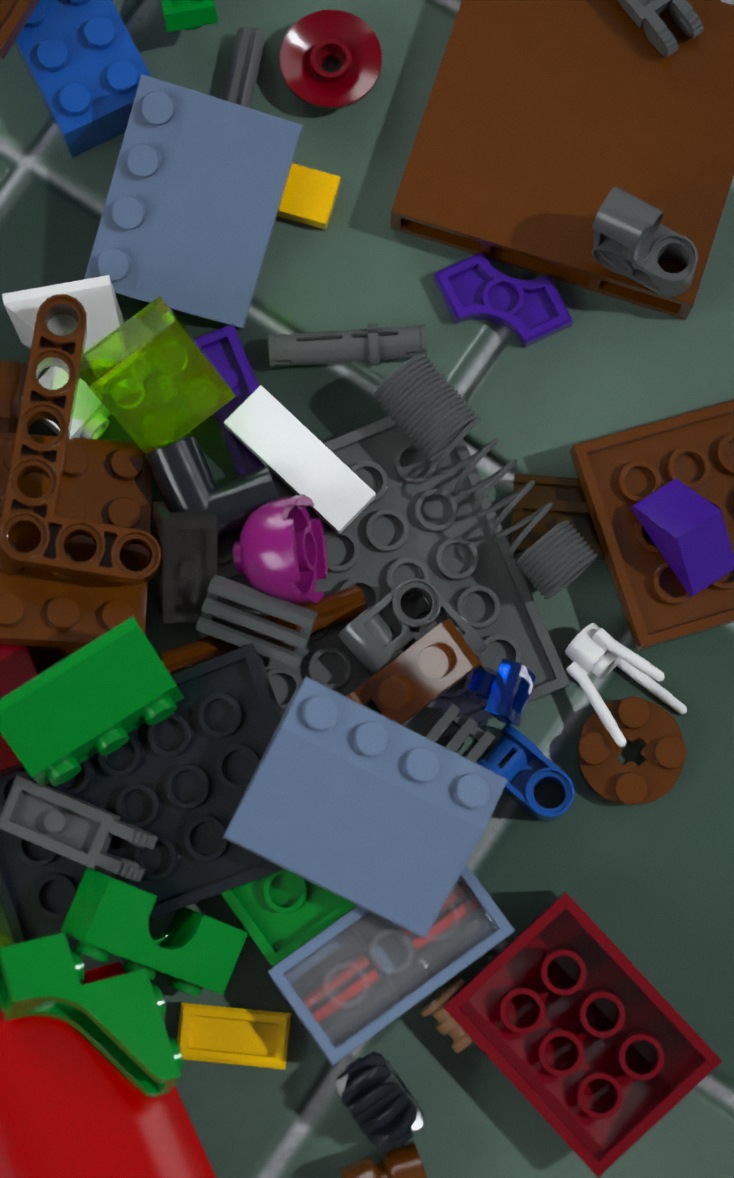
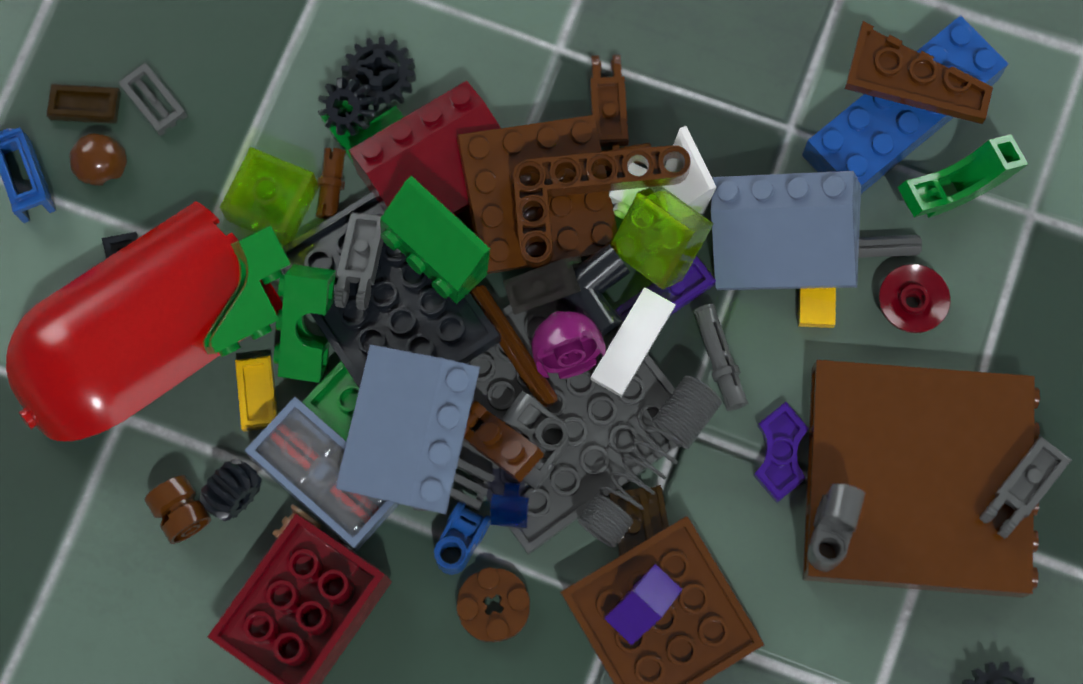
camera: 80 degrees right, 5 degrees down
dark grey tile [195,575,318,668] -> none
white plant [565,623,687,747] -> none

